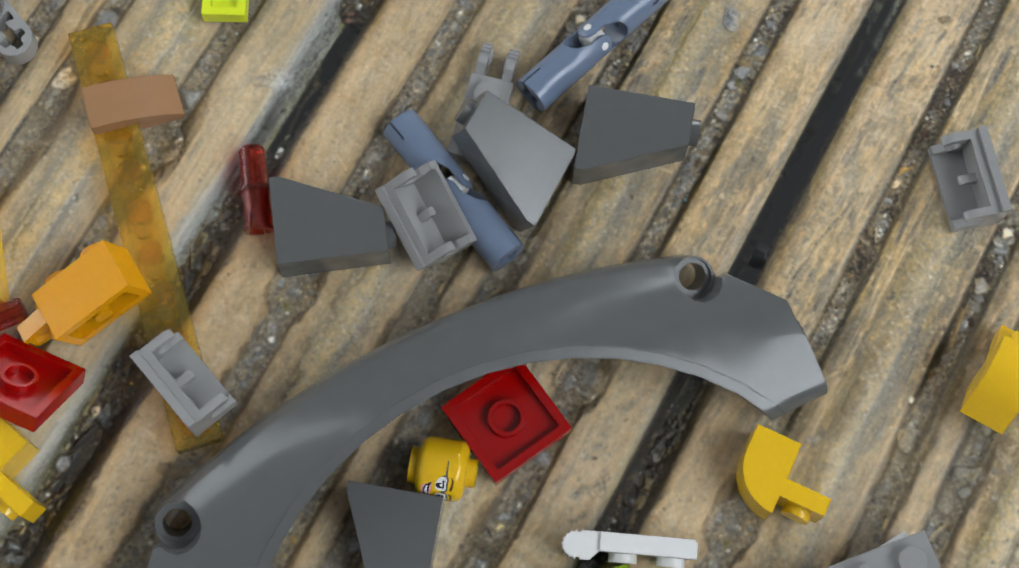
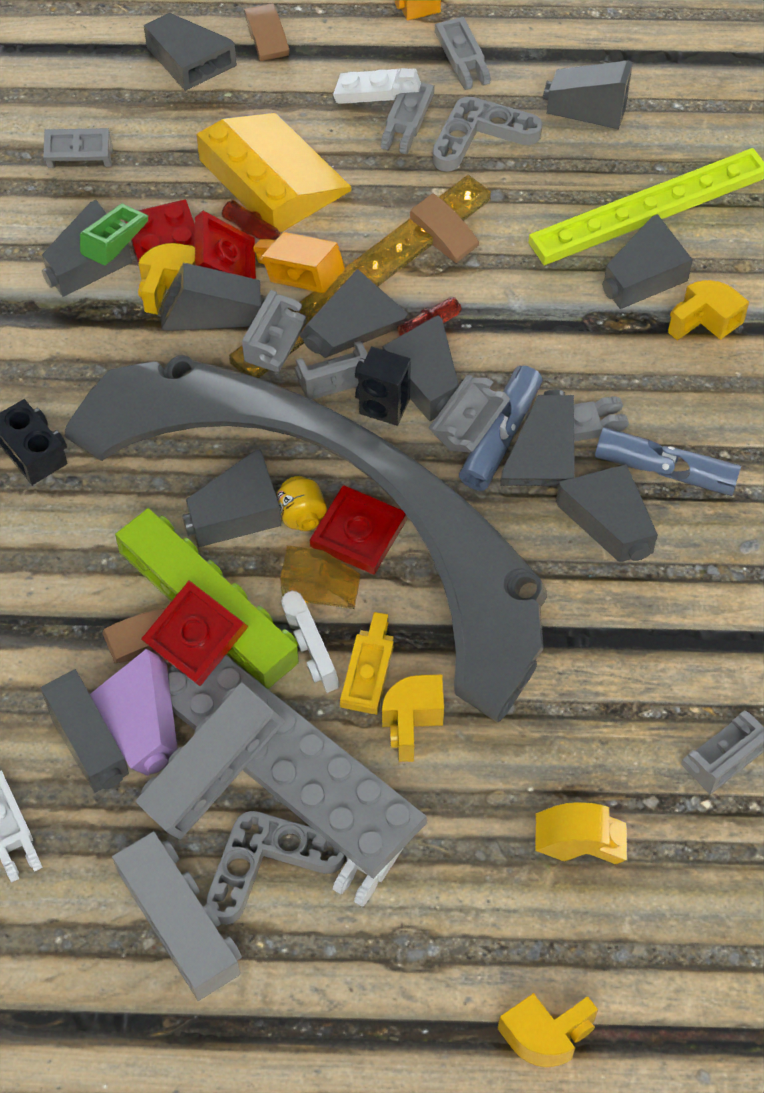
camera: 65 degrees right, 15 degrees down
none -> dark grey slope [161,263,264,331]
none -> clear yellow slope [280,546,361,609]
none -> light grey hinge [295,341,367,400]
none -> dark grey slope [299,269,408,358]
none -> yellow hinge [340,612,394,715]
none -> black brick [355,346,411,426]

